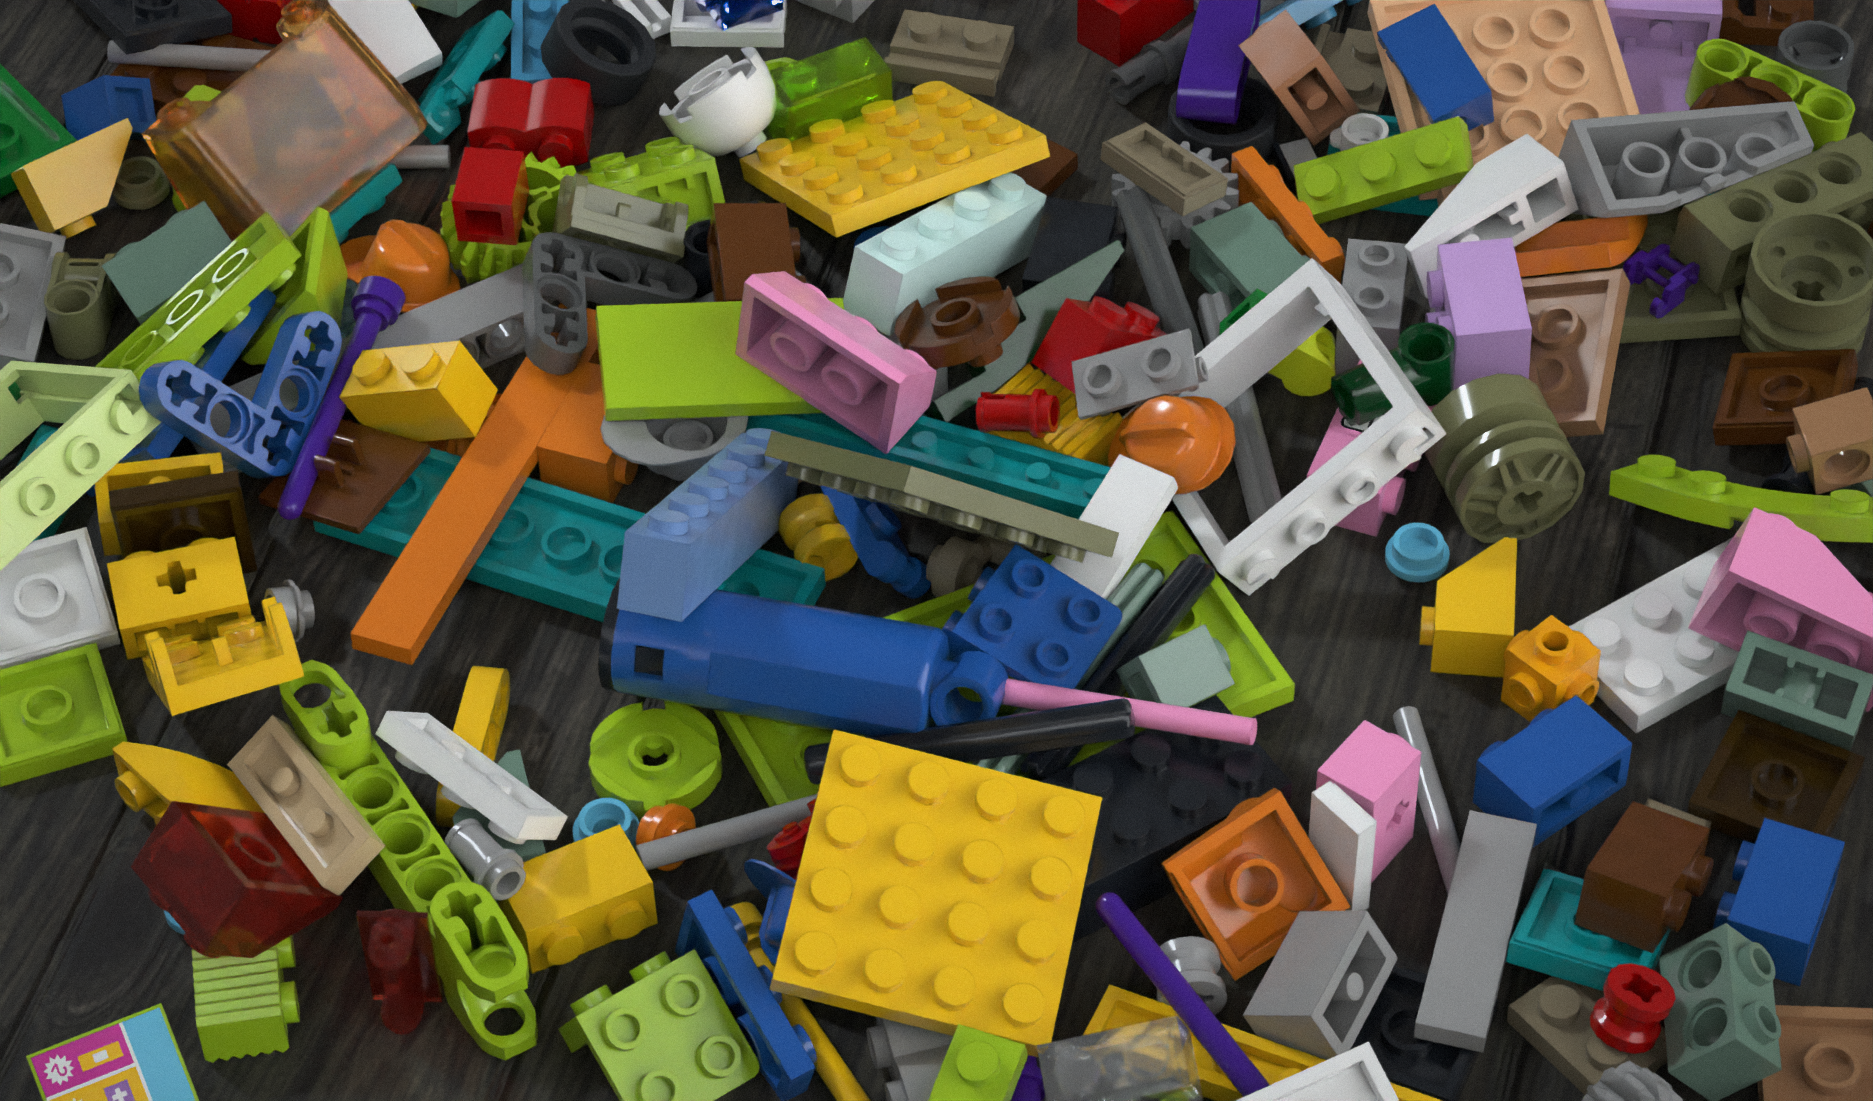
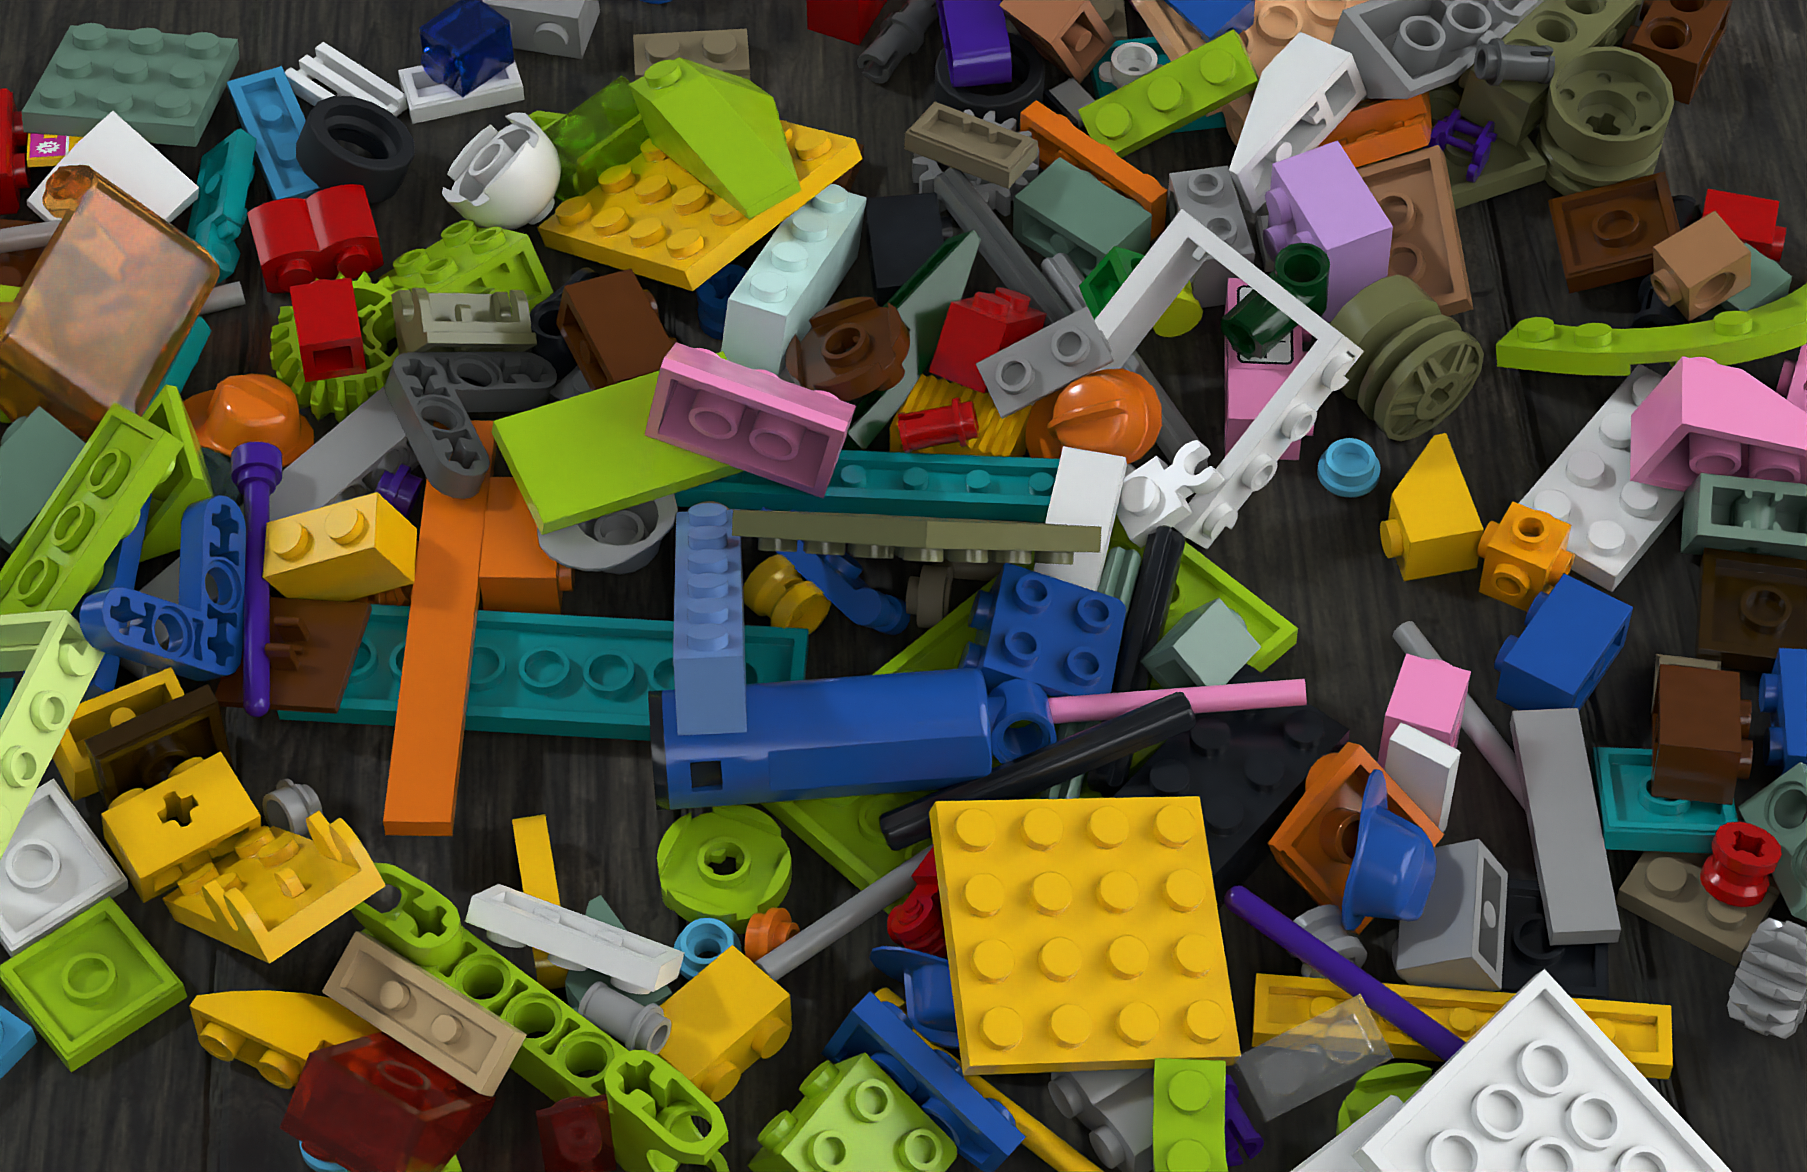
camera: 20 degrees left, 5 degrees up
none -> dark purple plate [374,464,423,520]
none -> lime wedge [628,57,801,219]
none -> white plate [1116,440,1225,548]
none -> blue piece [1342,769,1437,931]
none -> dark grey pin [1474,38,1555,86]

